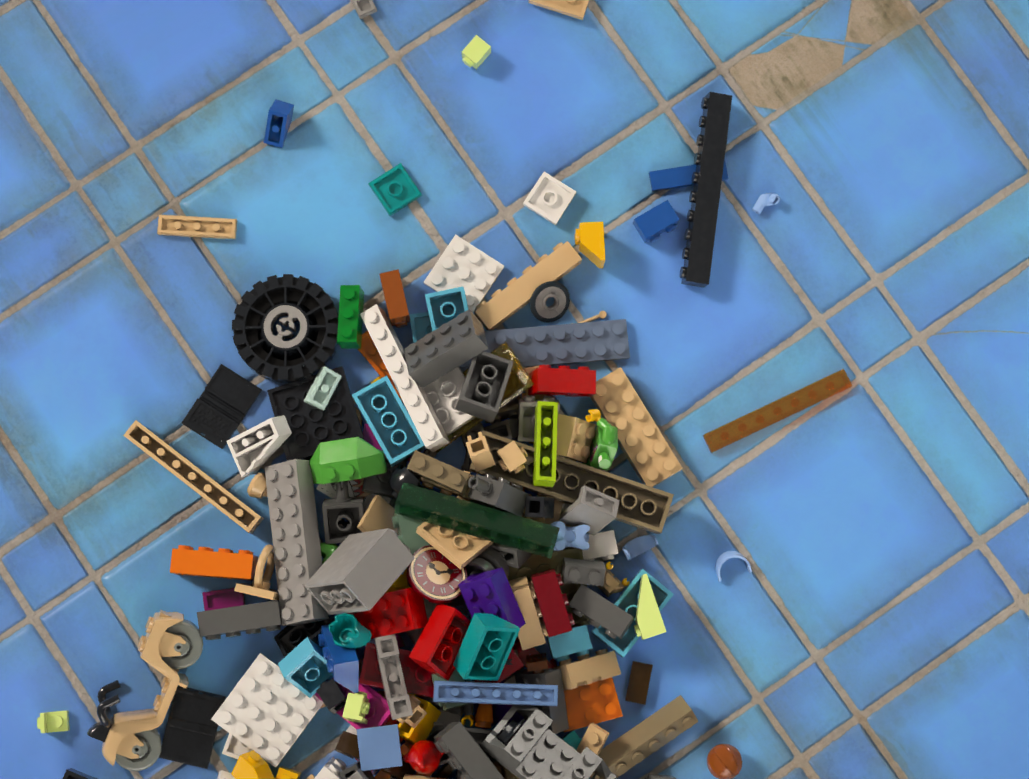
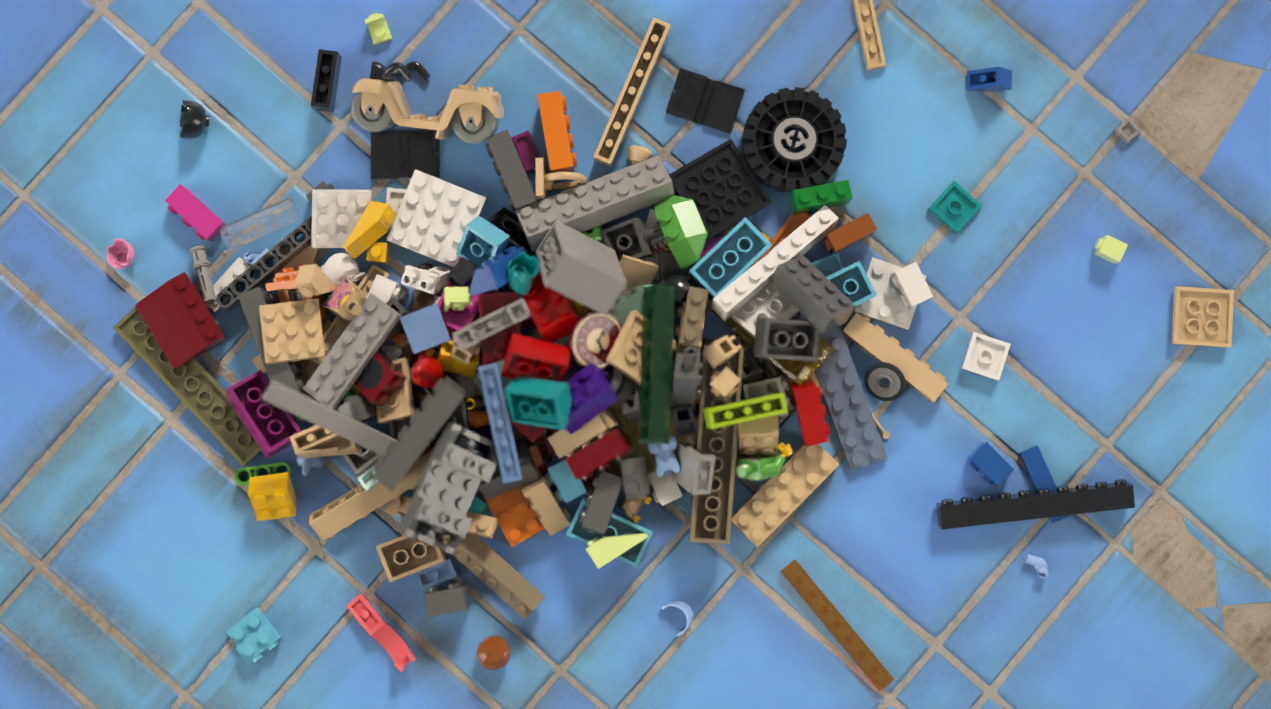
camera: 80 degrees right, 5 degrees up
white wedge [227,415,292,477] -> none
light aqua slope [304,366,342,411] -> none
yellow slope [575,222,605,269] -> none
light blue helmet [622,535,658,560] -> none
dark brown tile [625,661,653,705] -> none
none -> white hips [402,263,451,295]
none -> white brick [892,262,933,308]

